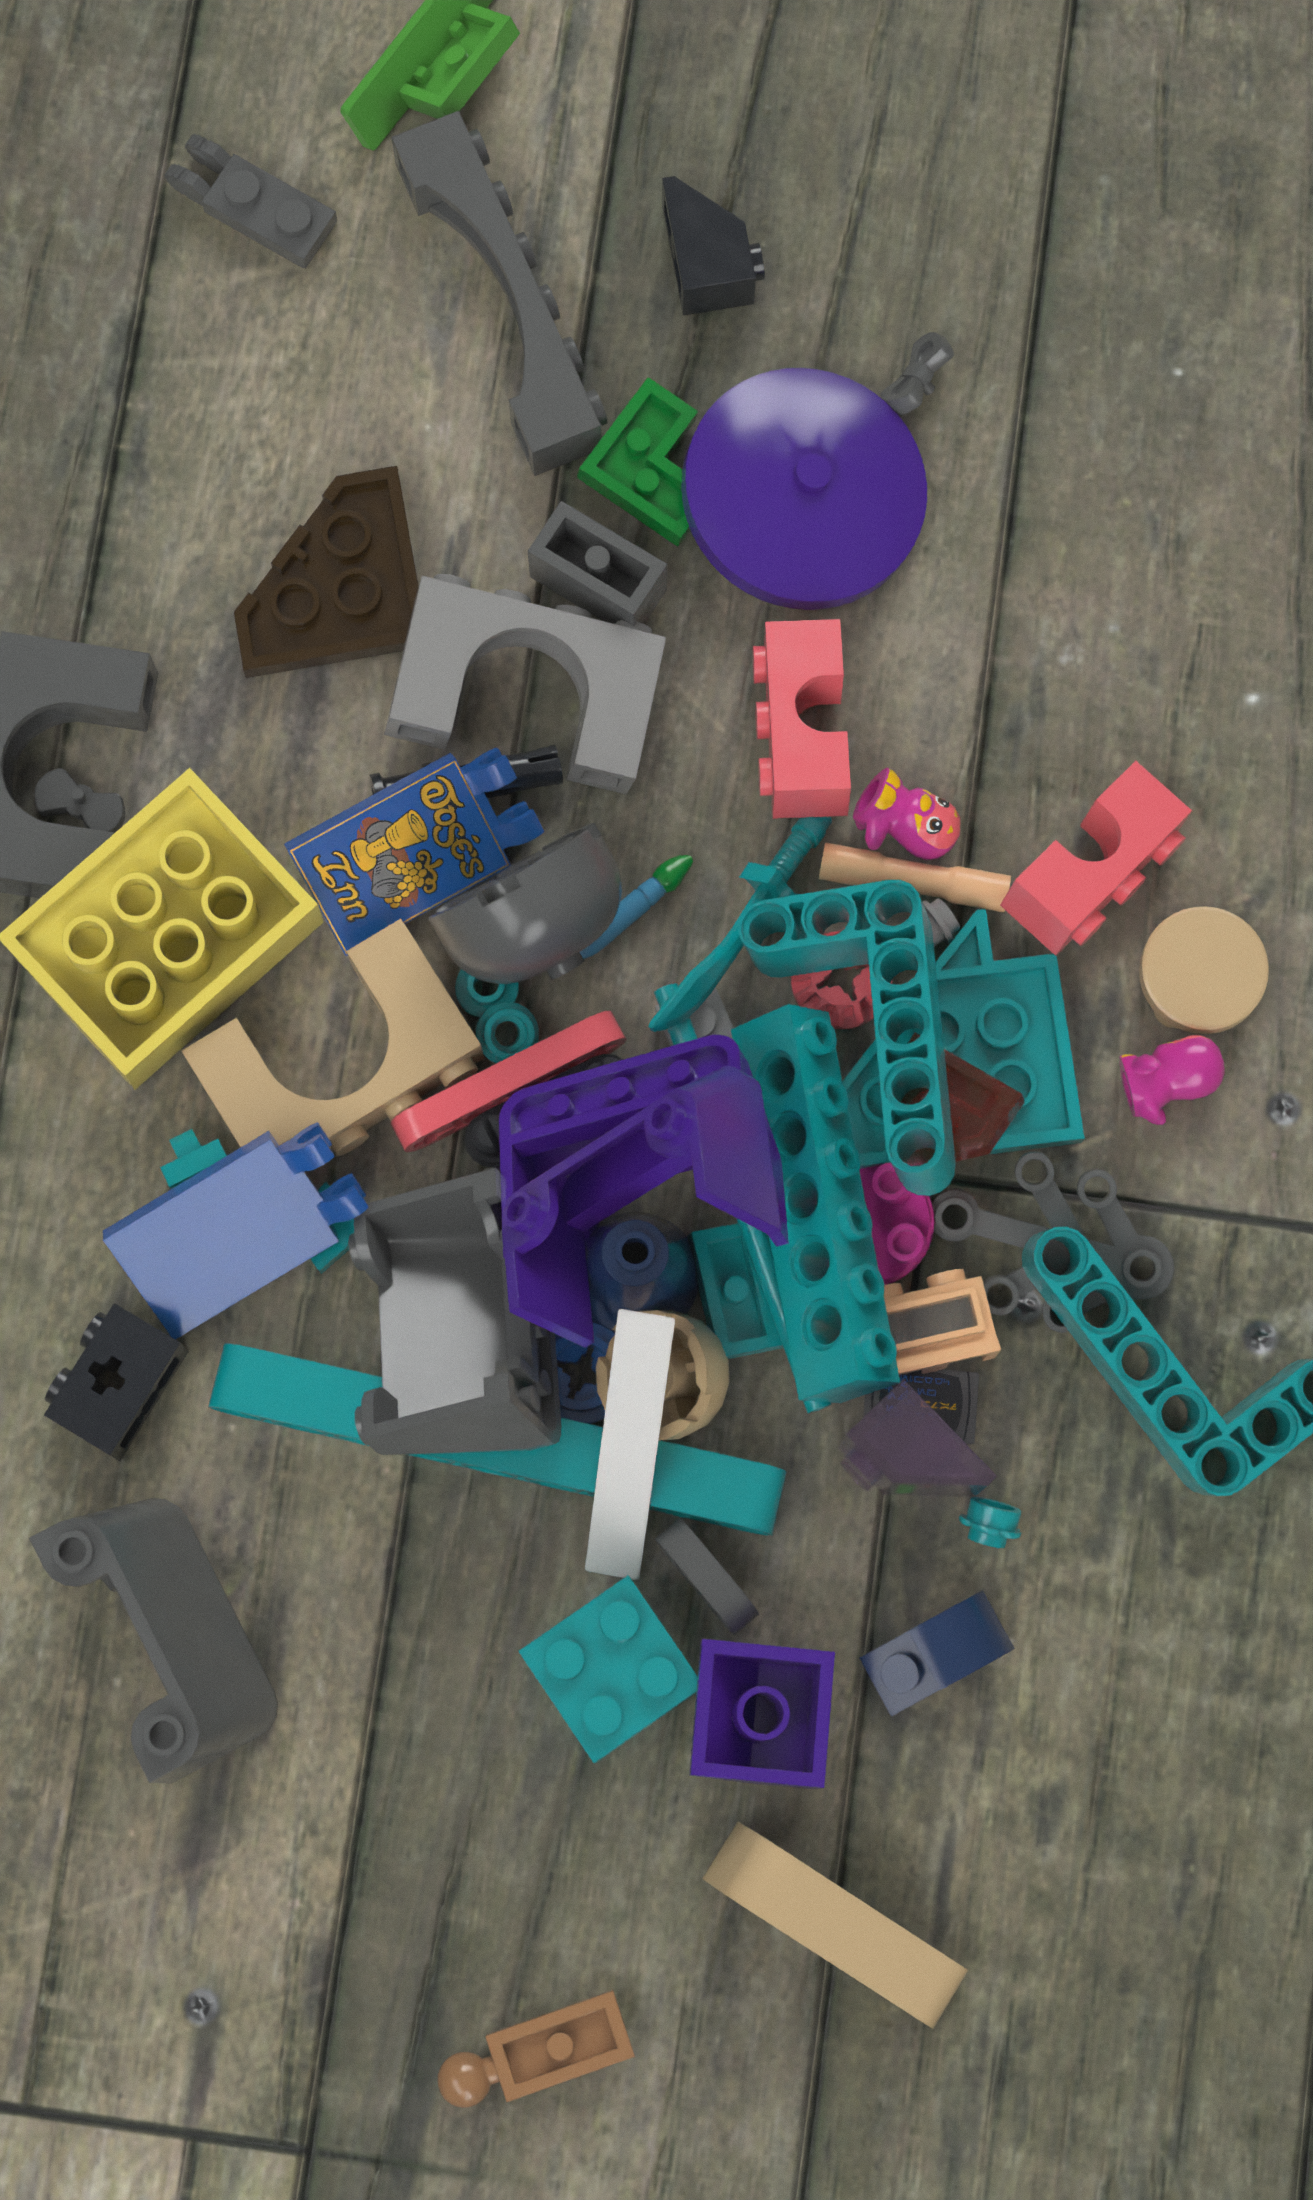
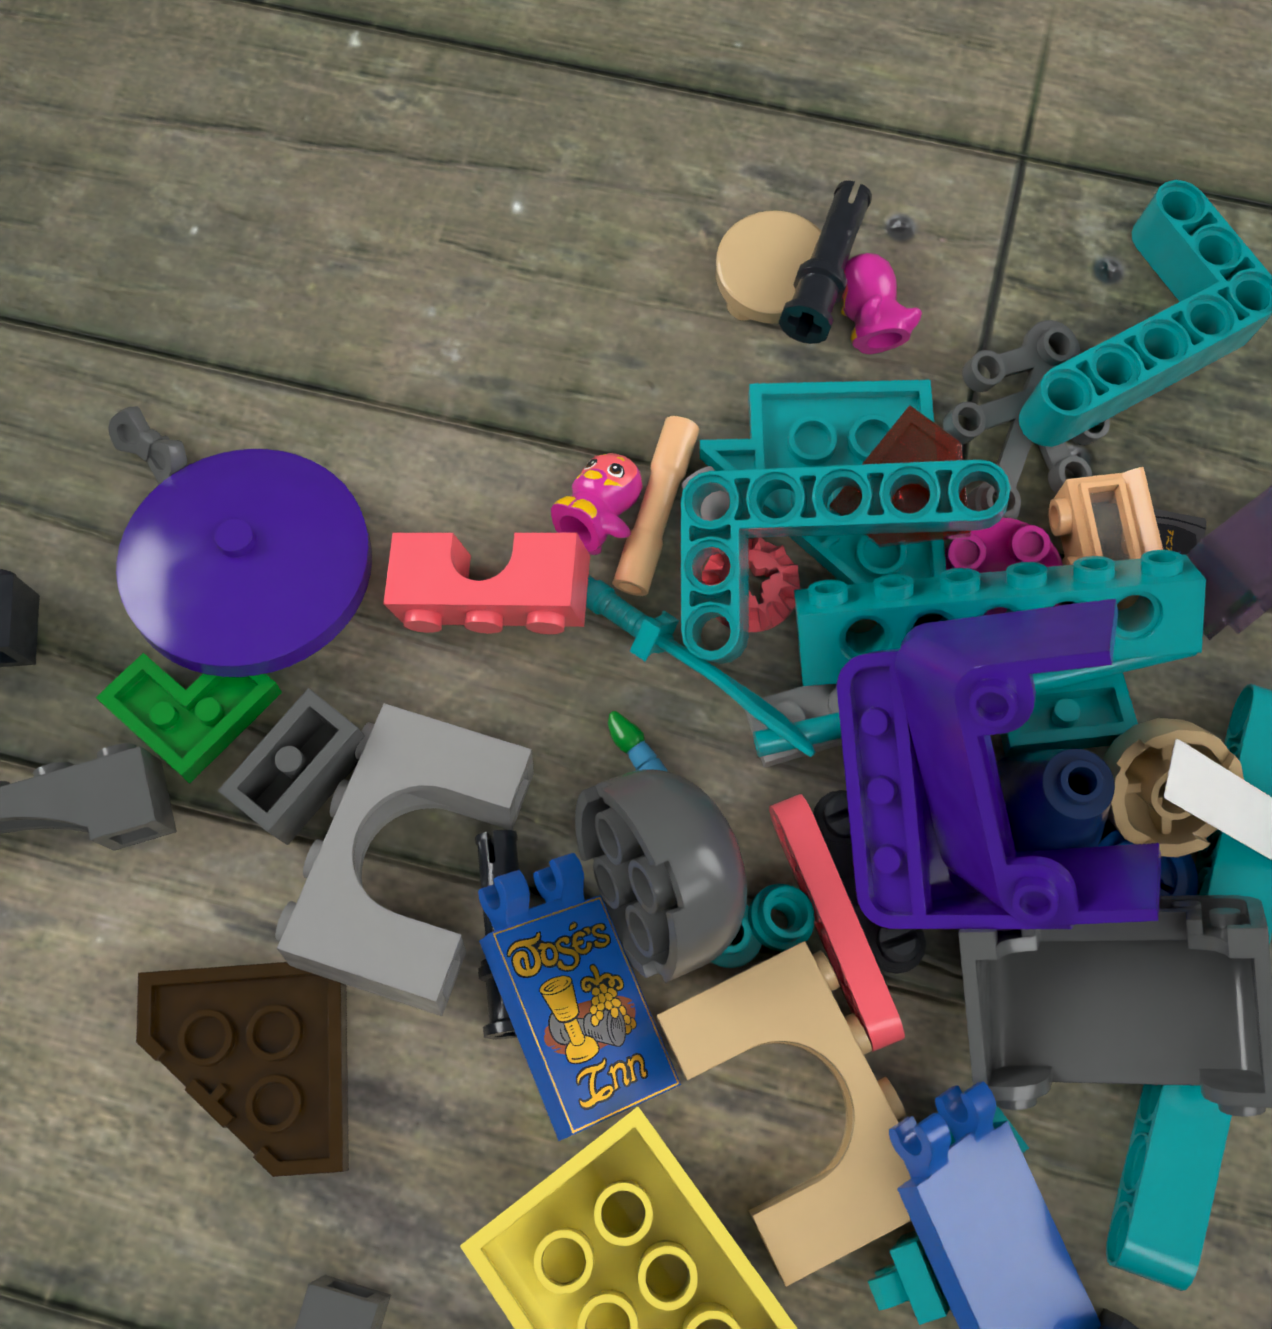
camera: 80 degrees left, 5 degrees down
coral arch [1000,761,1192,956] -> none
none -> black pin [779,180,872,344]

